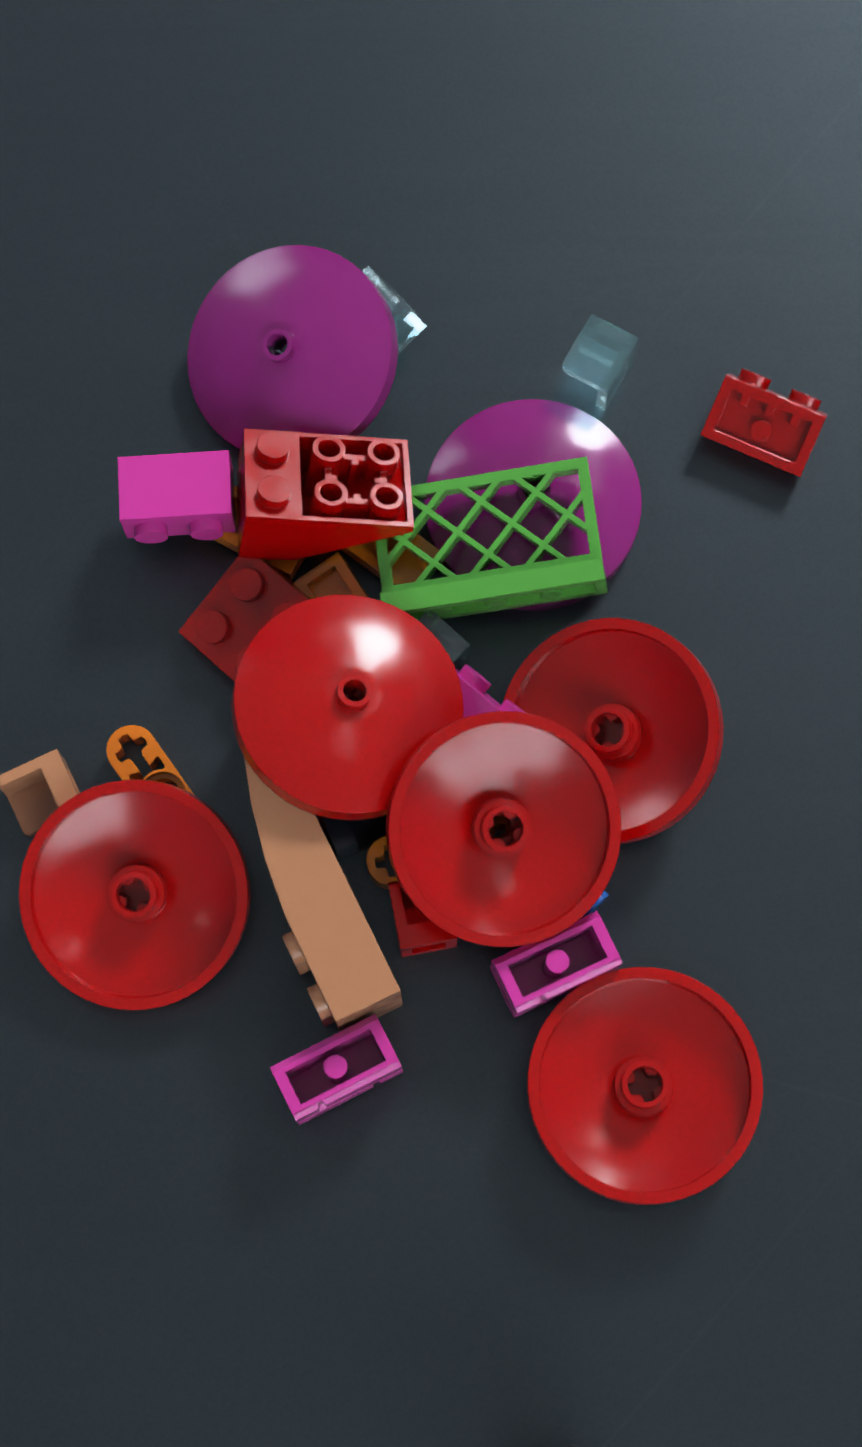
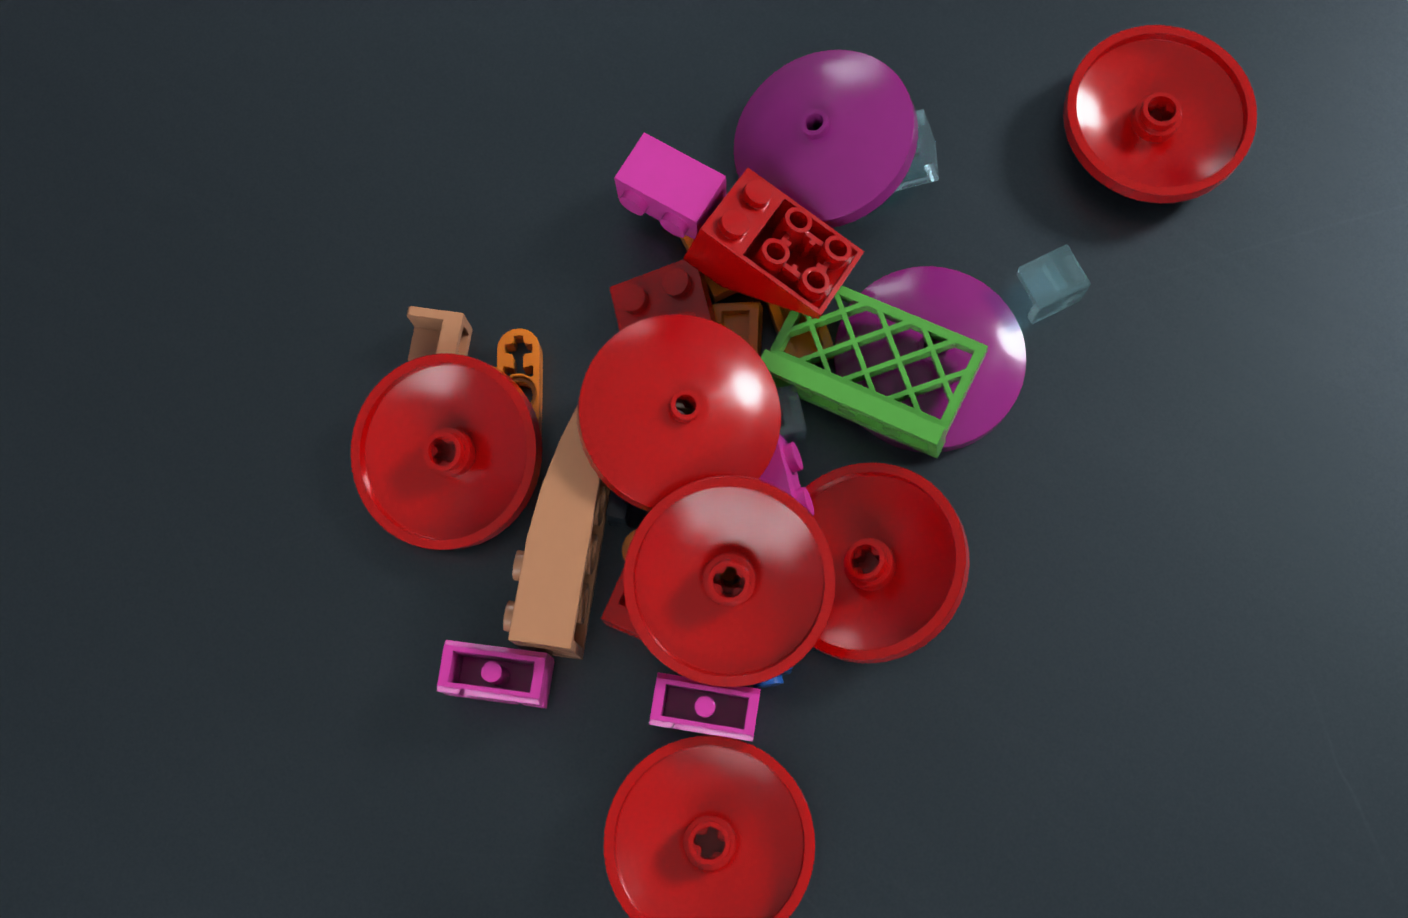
camera: 40 degrees right, 0 degrees up
red bracket [700,368,828,477] -> none
none -> red dish [1063,25,1257,203]

